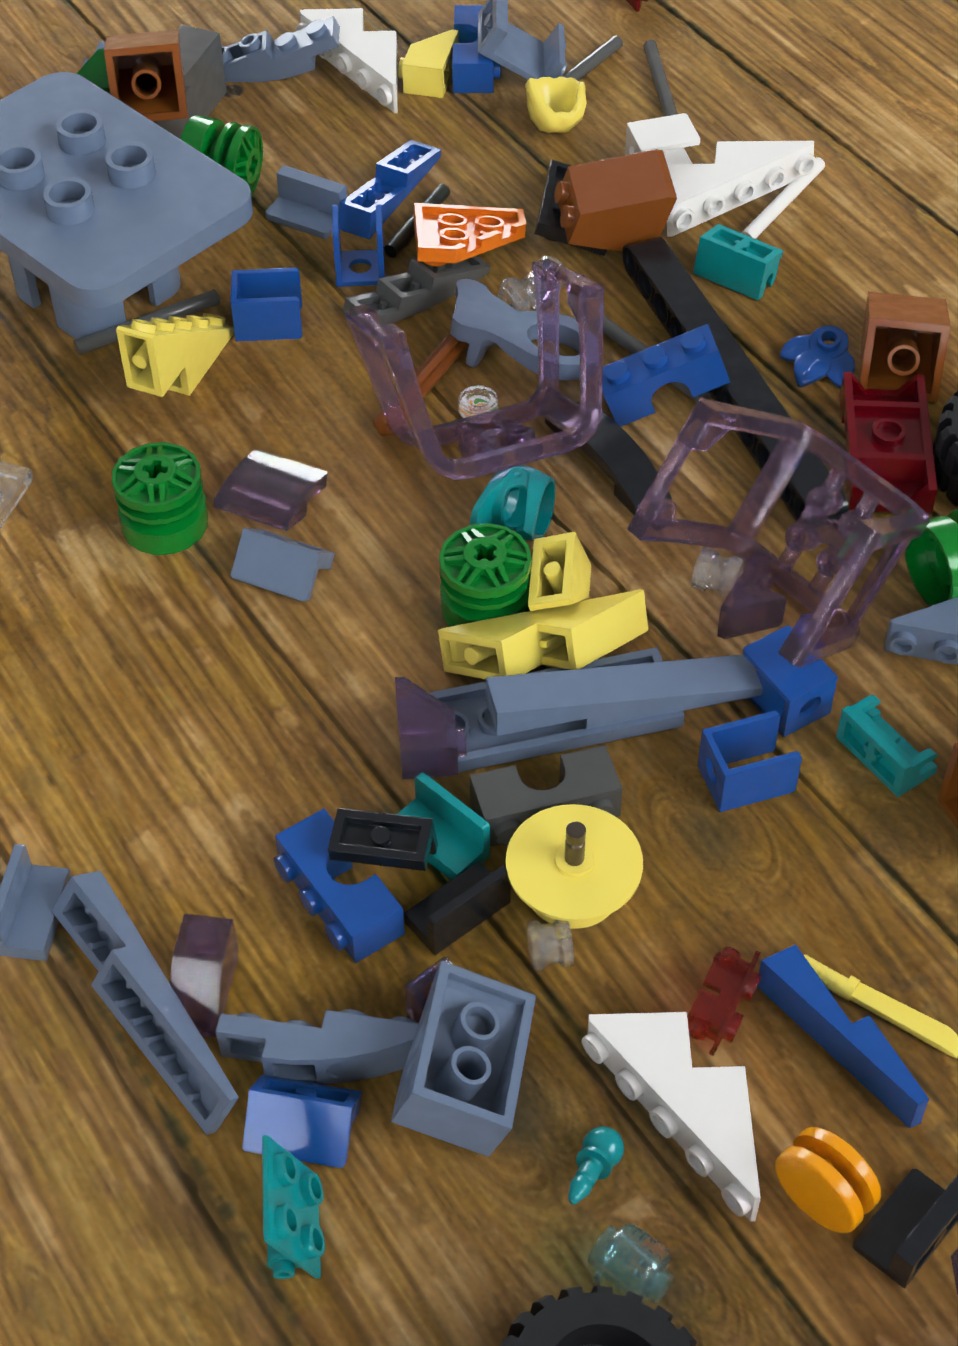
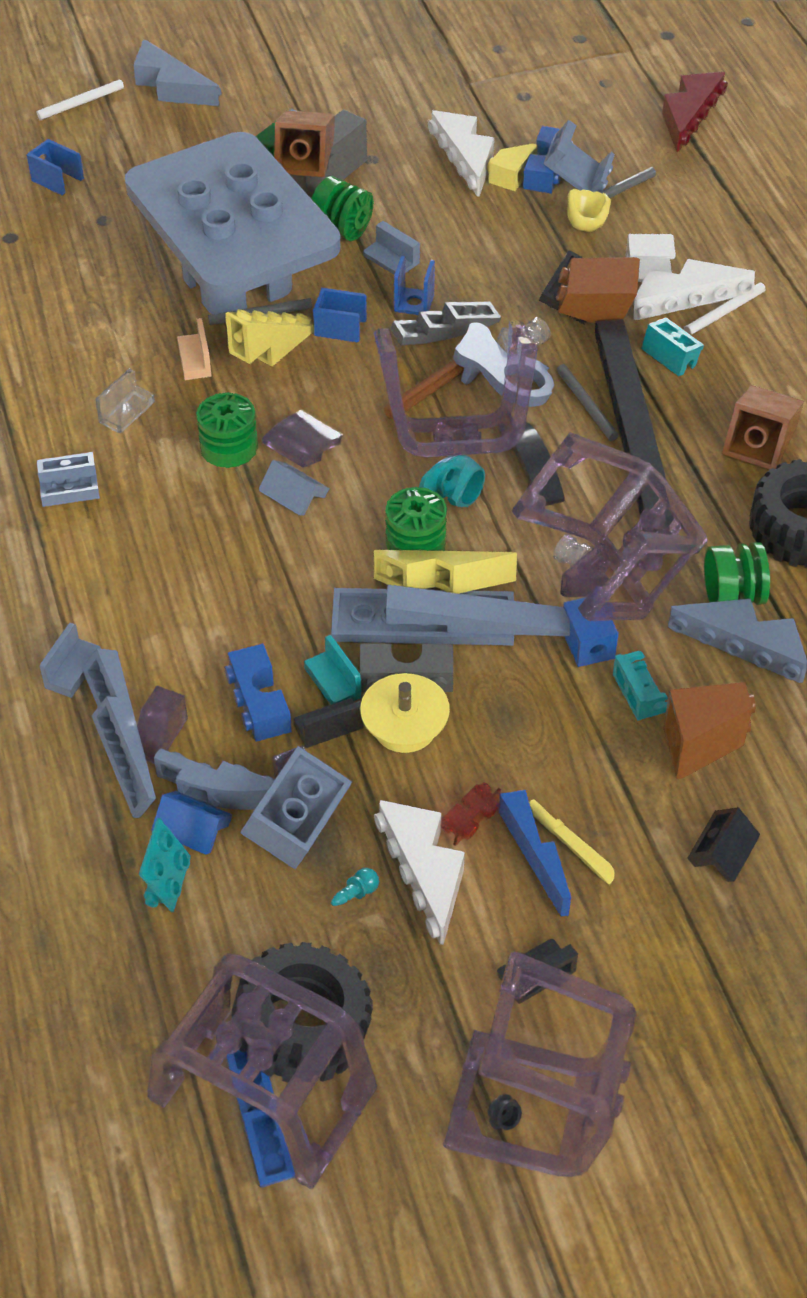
camera: 15 degrees right, 0 degrees up
sand blue slope [221,16,340,82] -> none
black panel [327,808,438,871] -> none
blue slope [339,140,441,239] -> none
pearl dark grey bar [384,184,450,258] -> none
clear purple slope [395,677,467,779] -> none
orange plate [413,203,526,267] -> none
clear tile [459,385,498,423] -> none
clear wheel [527,920,574,971] -> none
light yellow slope [528,532,591,611] -> none
clear light blue head [588,1223,674,1304] -> none
blue arch [595,324,730,427] -> none
dark grey bar [643,40,678,117] -> none
blue piece [698,710,802,812] -> none
light orange head [775,1127,881,1233] -> none
blue plate [780,325,855,389] -> none
dark red piece [839,372,938,513] -> none
none -> light nougat panel [177,318,211,380]

